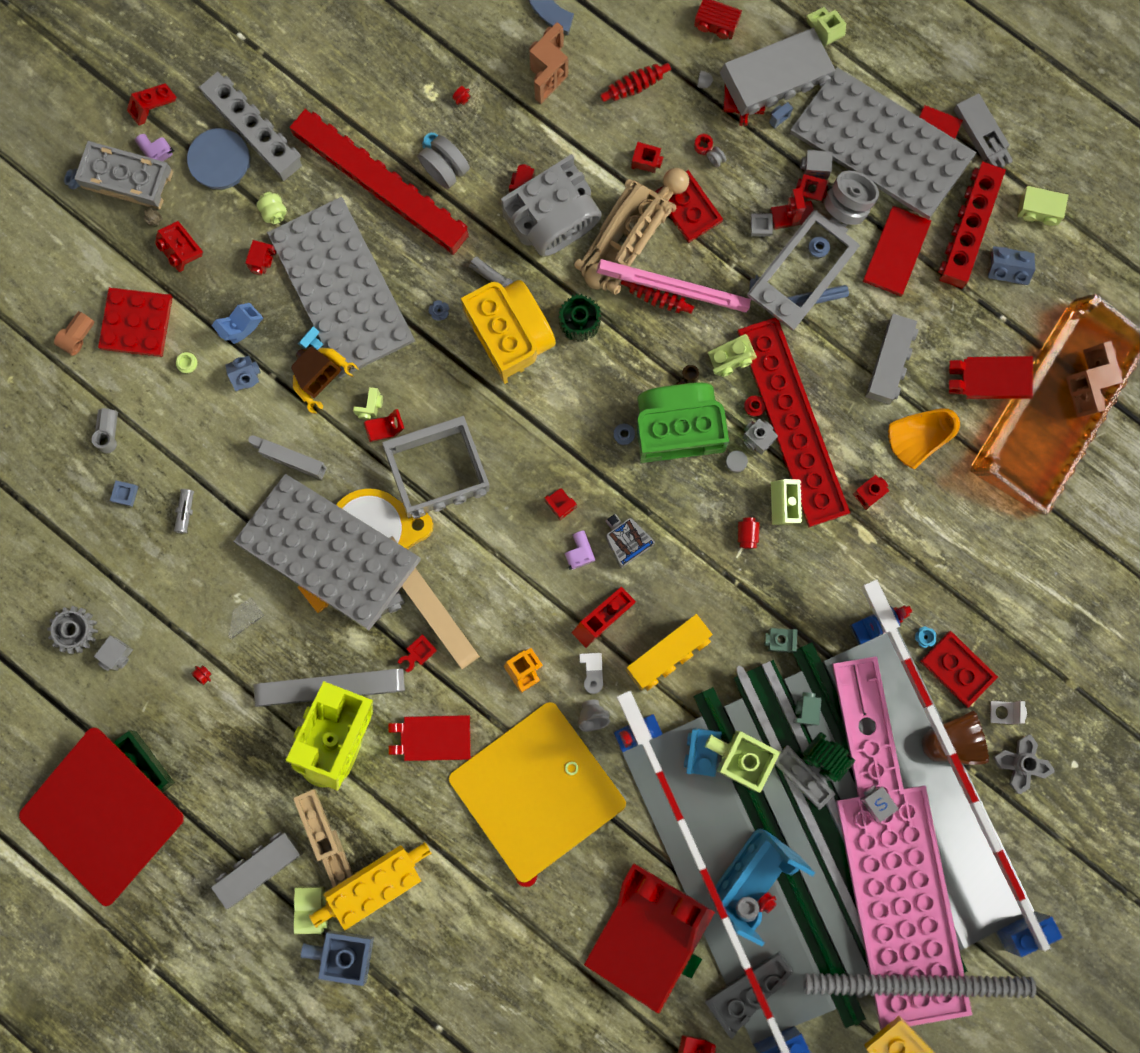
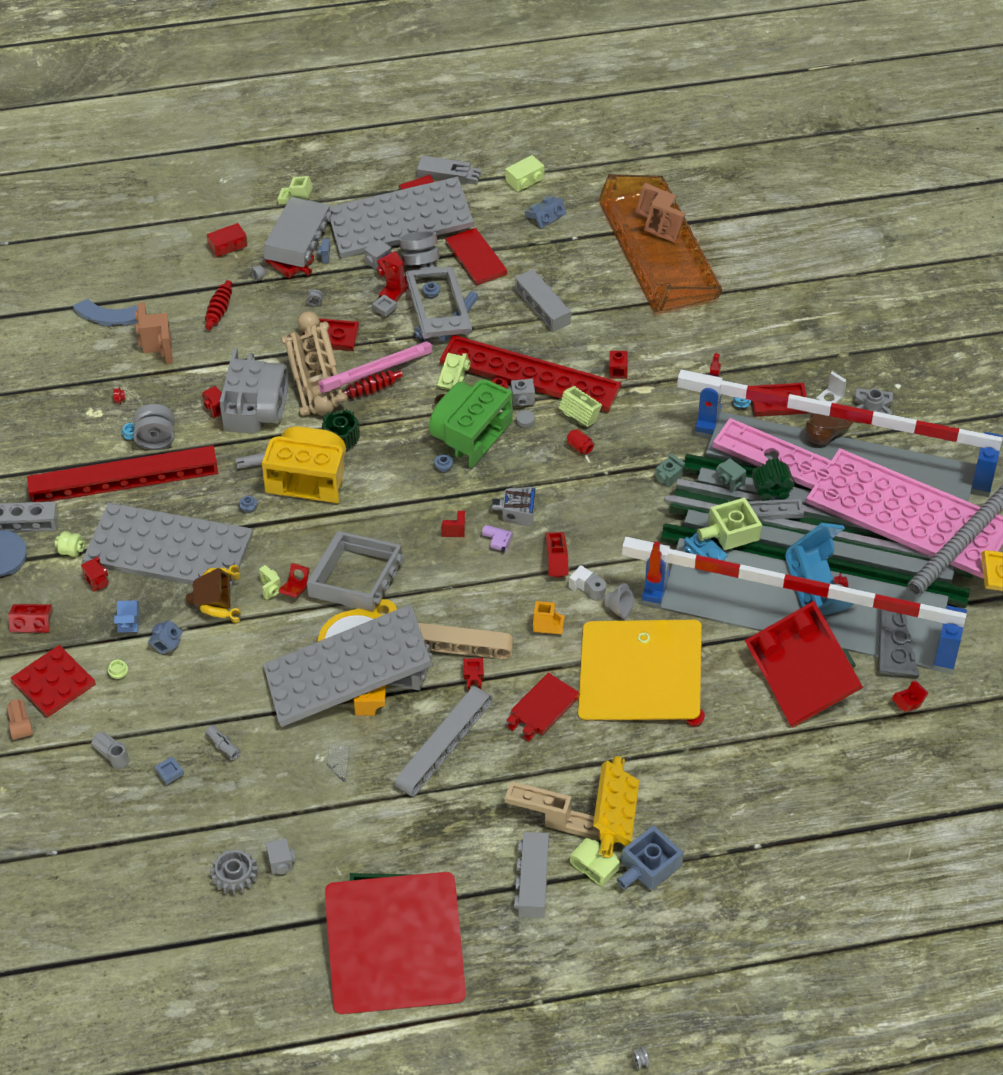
camera: 50 degrees left, 30 degrees down
red plate [191,665,212,685] -> none
light grey hinge [248,435,327,480] -> none
neon yellow brick [286,681,373,791] -> none
medium azure tile [297,327,323,350] -> none
yellow brick [625,614,713,691] -> none
red brick [631,142,664,173] -> none
red bush [694,134,713,155] -> none
light grey brick [861,785,899,822] -> none
light orange hair [888,408,960,469] -> none
red brick [938,161,1006,289] -> none
red tile [949,356,1033,399] -> none

